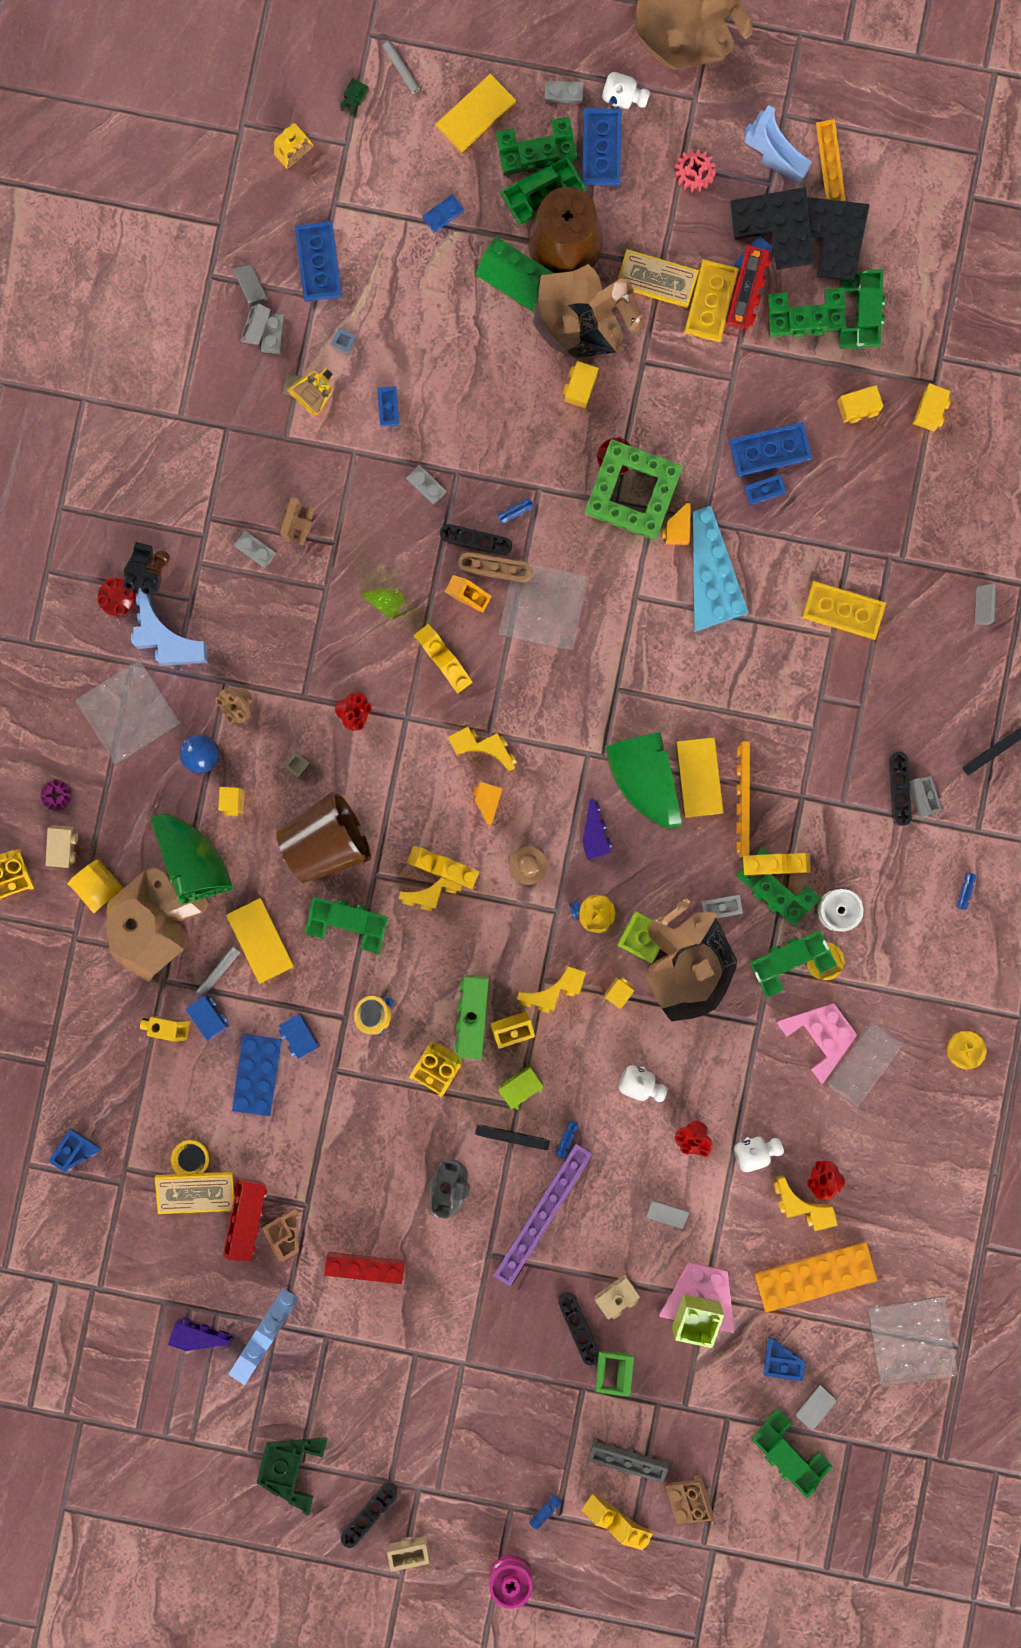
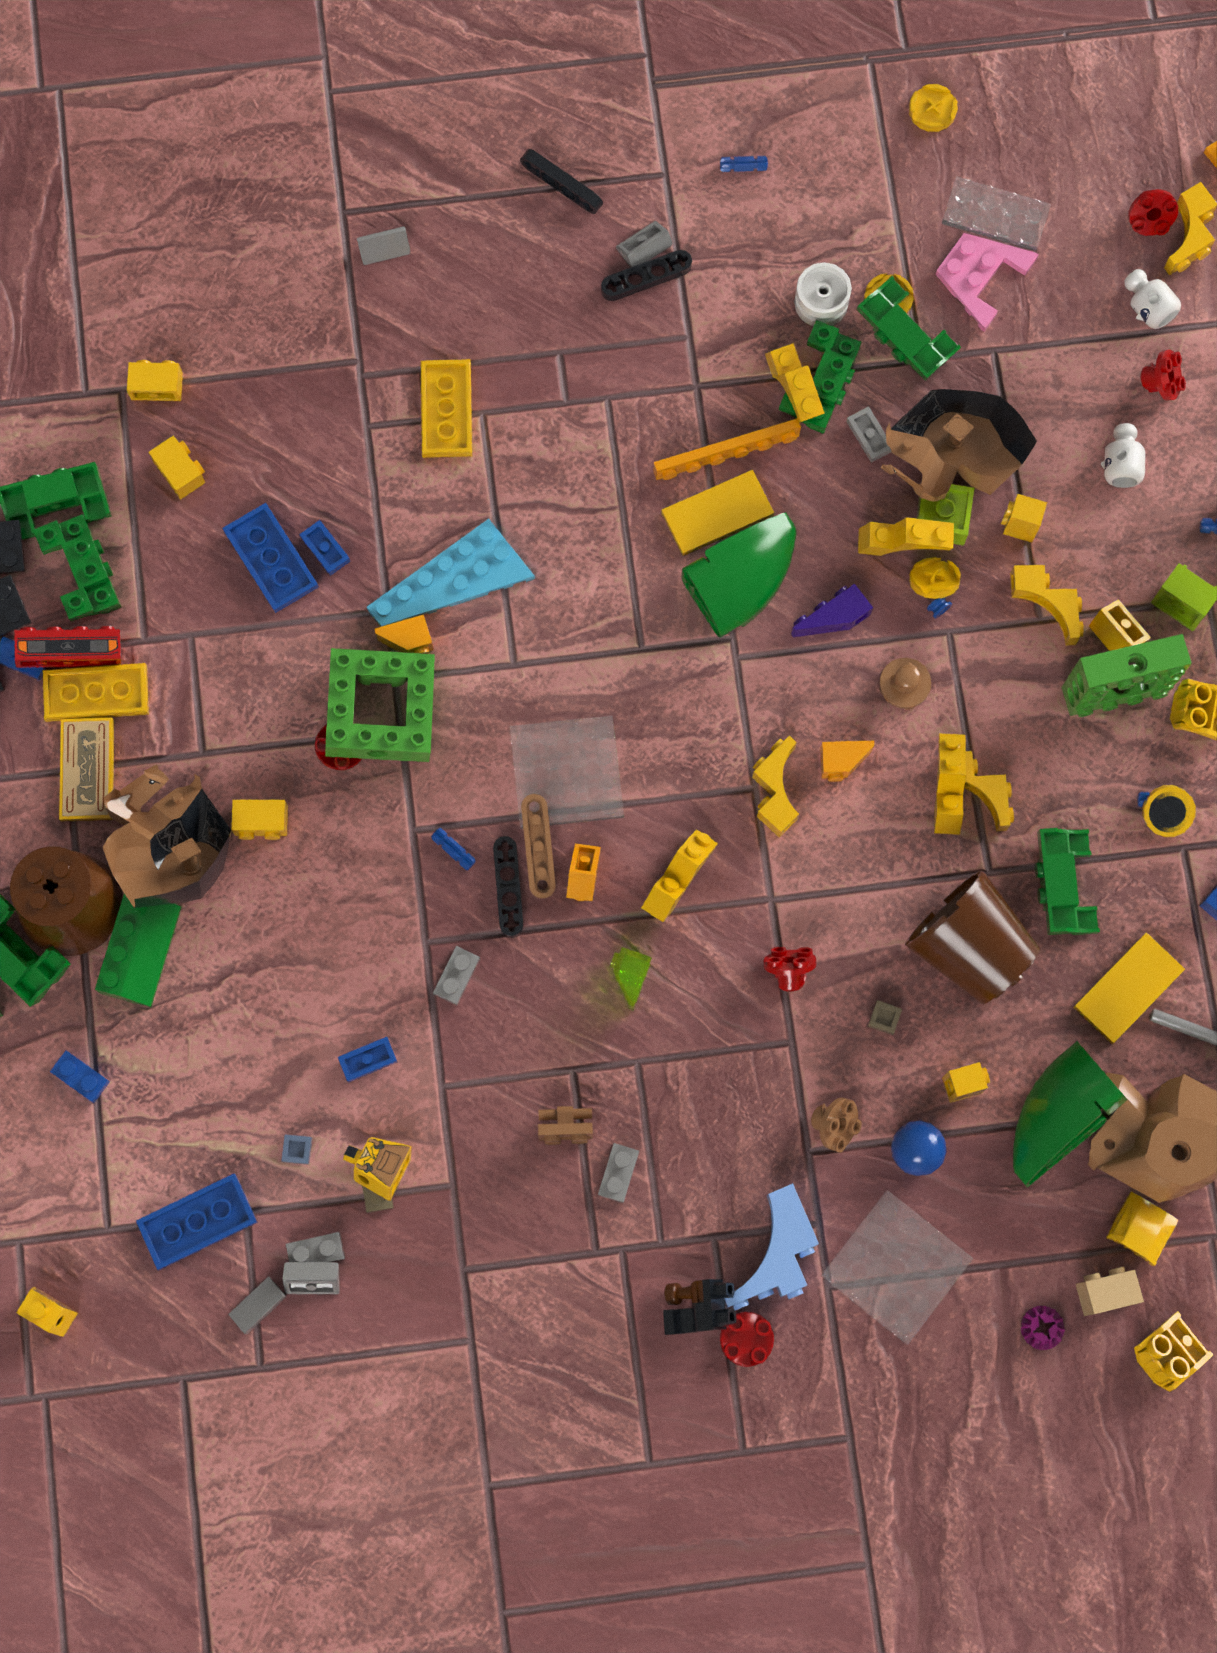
camera: 110 degrees left, 10 degrees down
none -> yellow arch [858,517,954,556]

